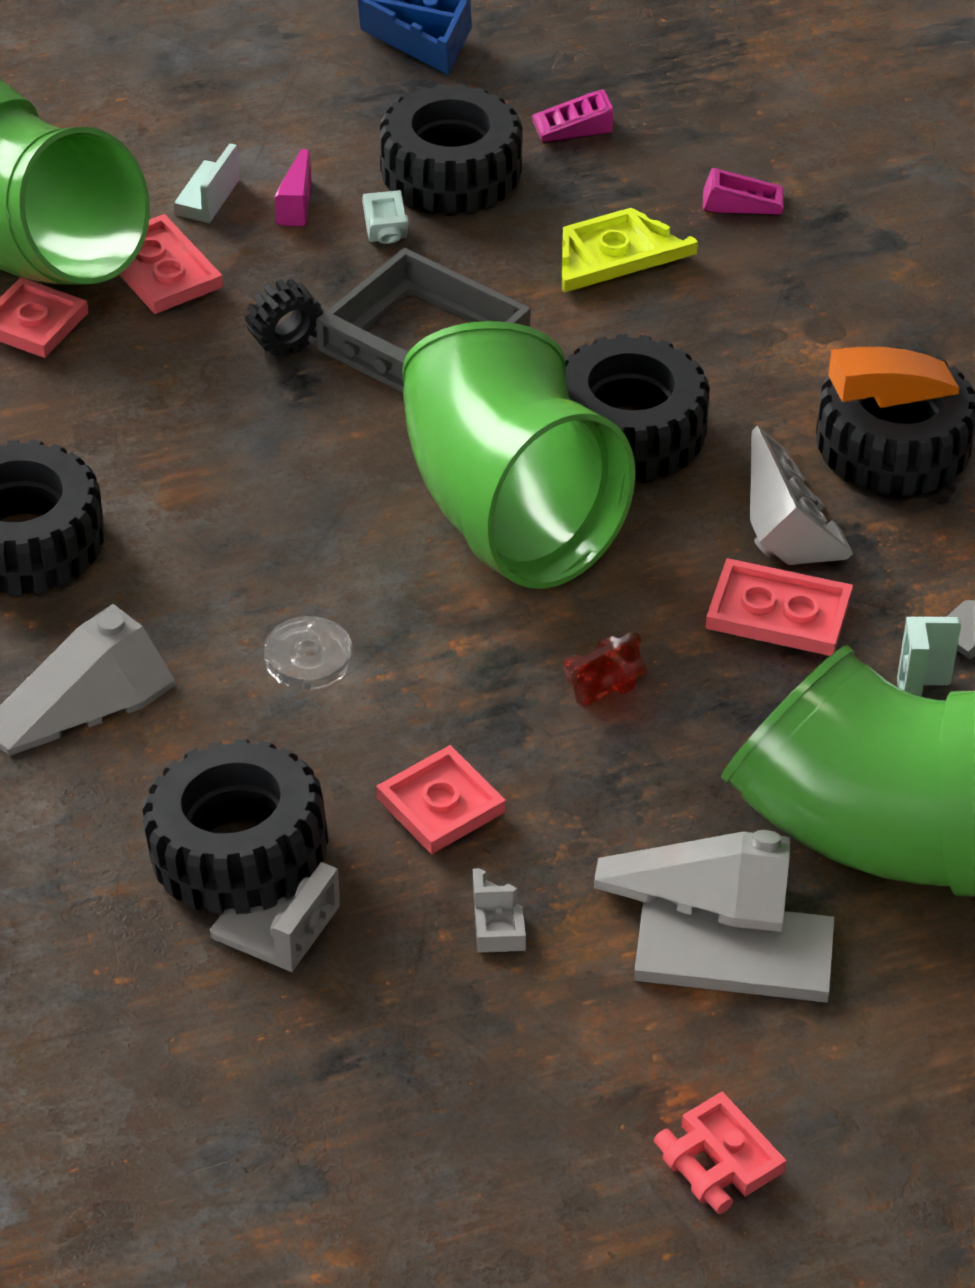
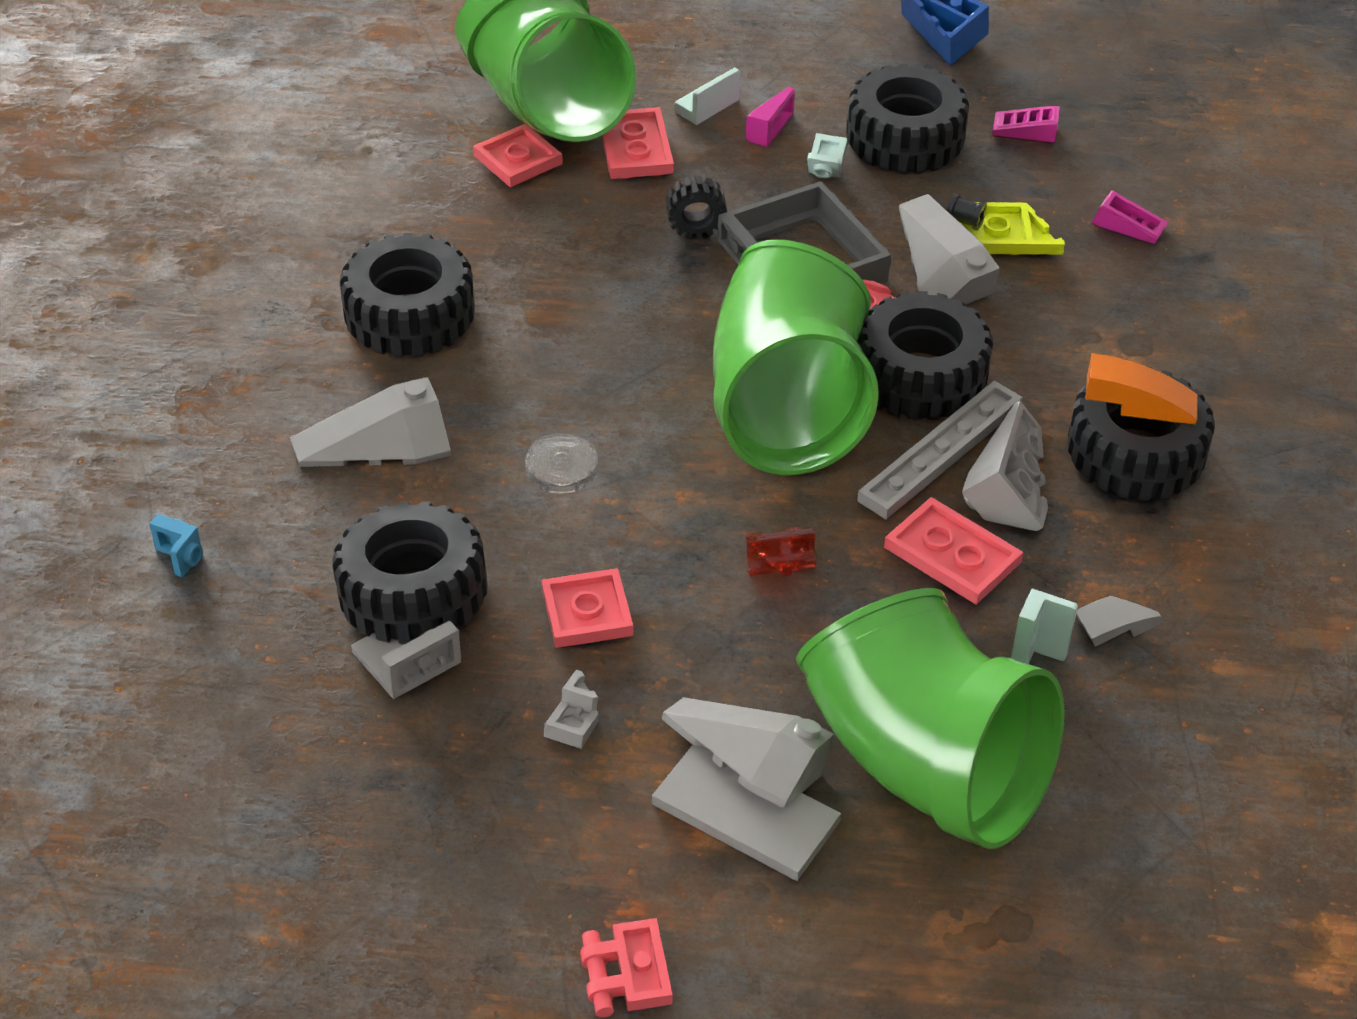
camera: 25 degrees right, 0 degrees up
none -> light grey plate [857,381,1023,520]
none -> light grey wedge [899,194,1000,305]
none -> black bush [946,193,987,231]

